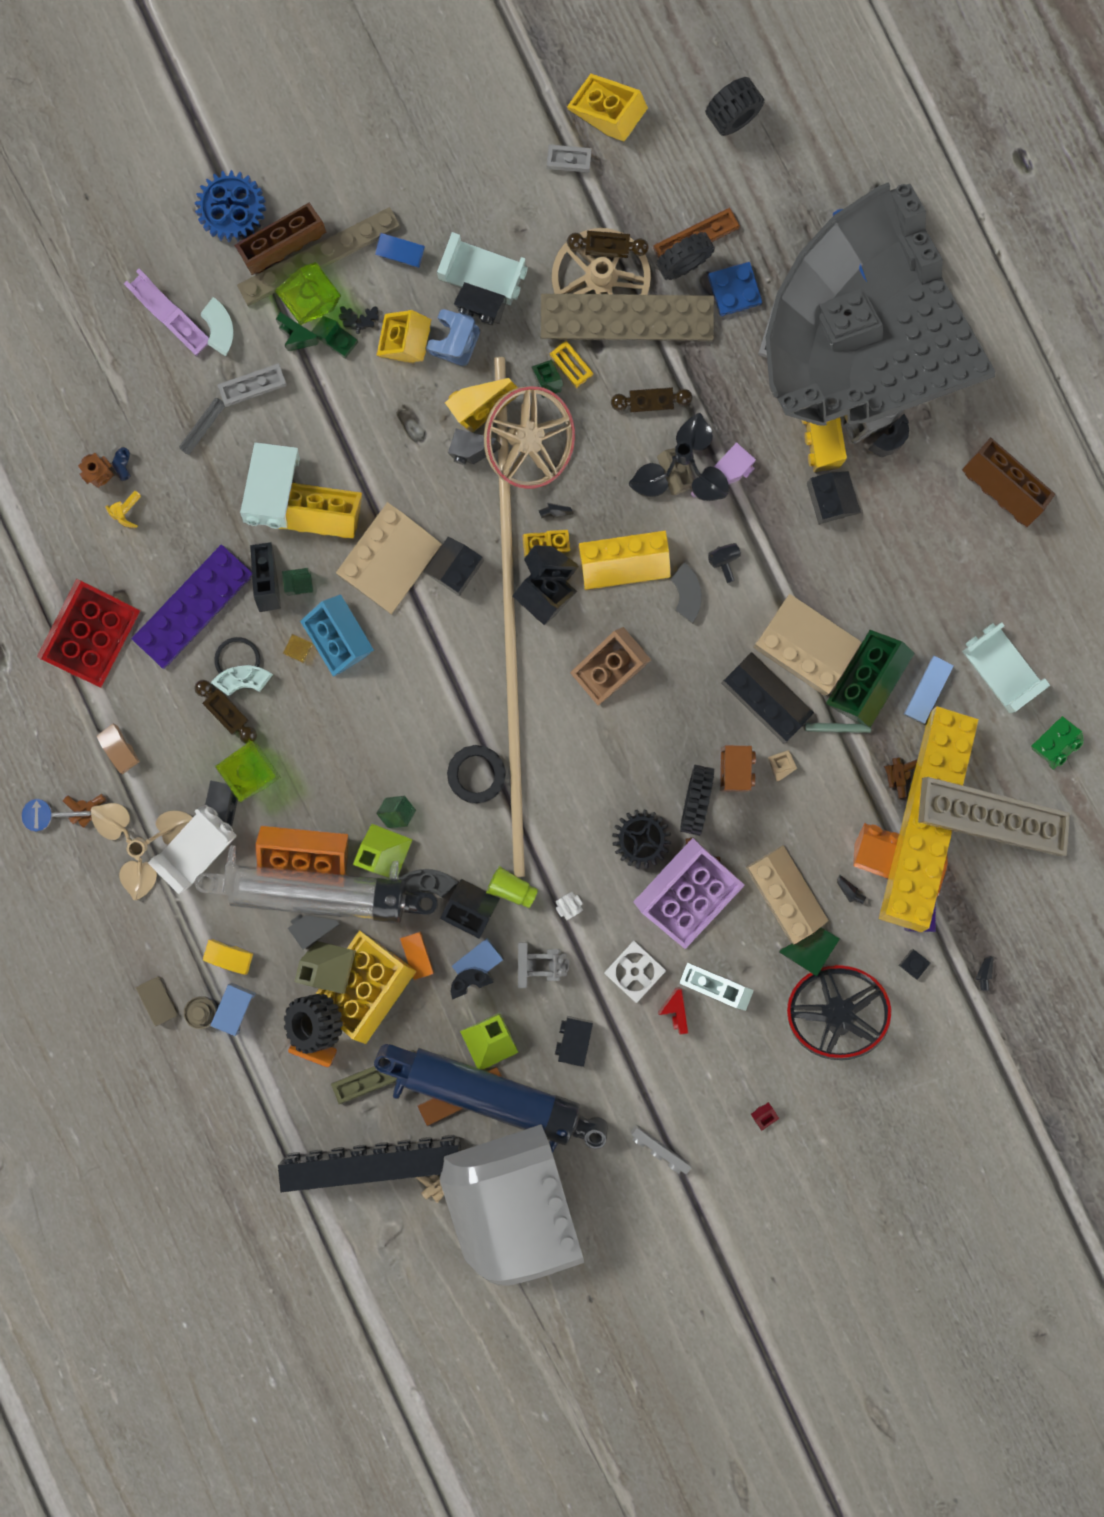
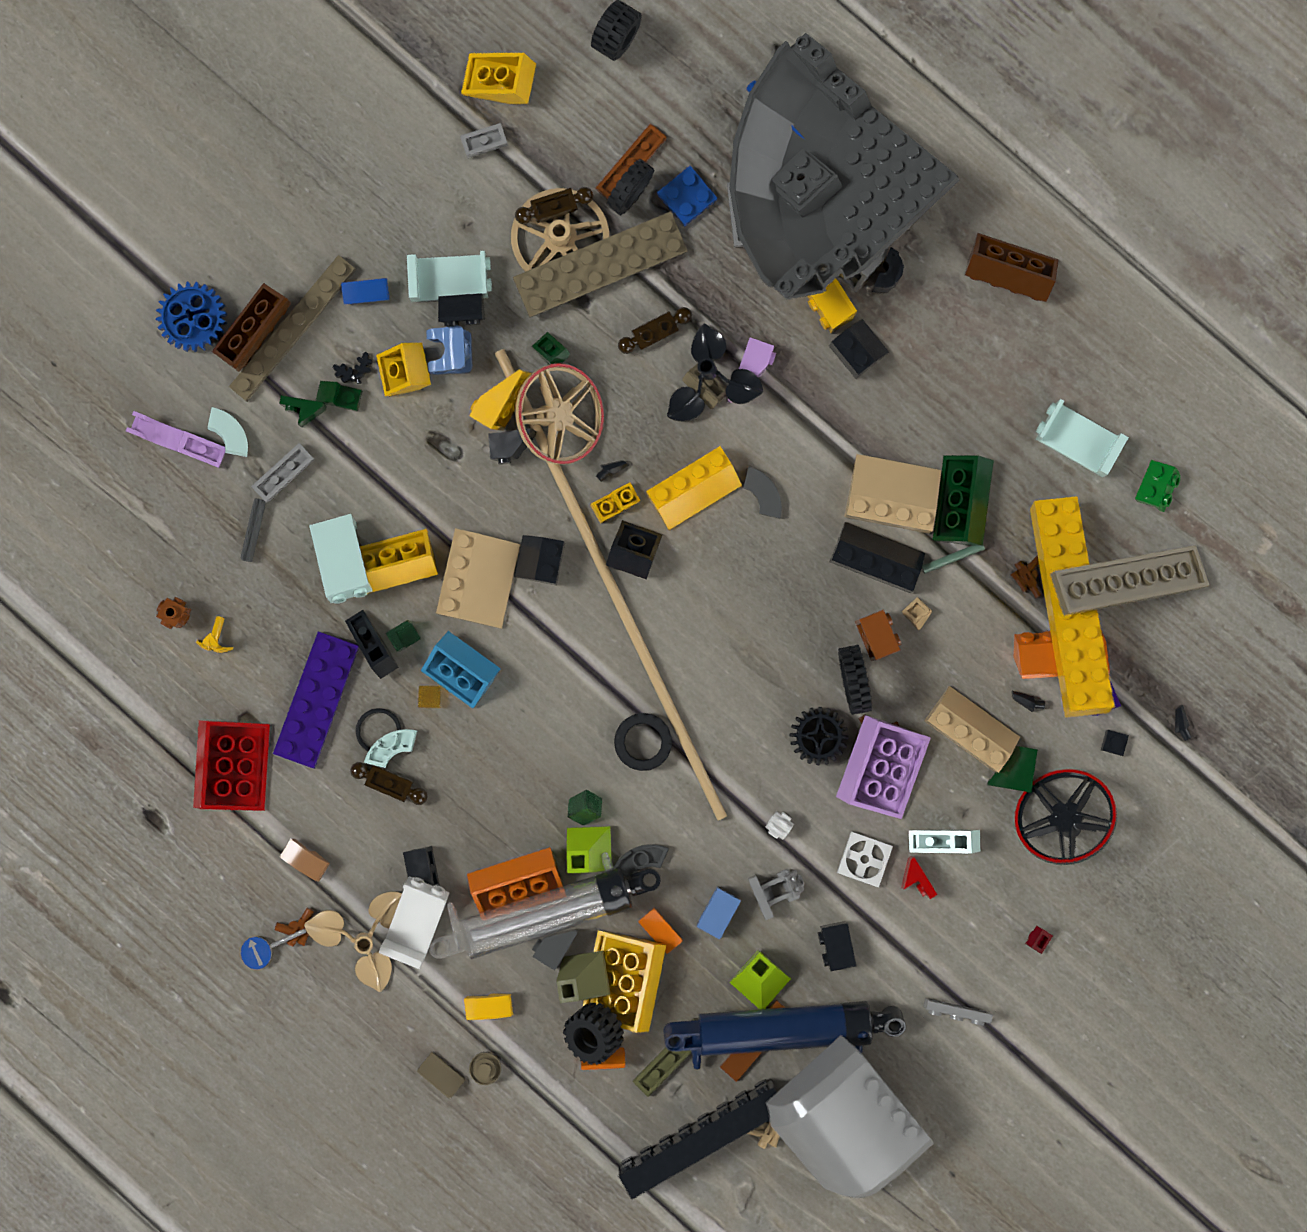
camera: 25 degrees left, 0 degrees up
dark blue arm [112,447,131,481] -> none
medium blue panel [210,983,256,1036] -> none
clear neon green slope [215,741,281,803] -> none
clear neon green slope [275,262,341,325] -> none
black slope [440,879,500,939] -> none
black cylinder [450,967,495,1000] -> none
lime plant [486,865,538,908] -> none
black slope [524,545,579,581] -> none
yellow tile [549,341,593,389] -> none
medium nougat slope [570,627,651,705] -> none
black piece [708,543,741,583] -> none
light blue tile [904,656,954,724] -> none

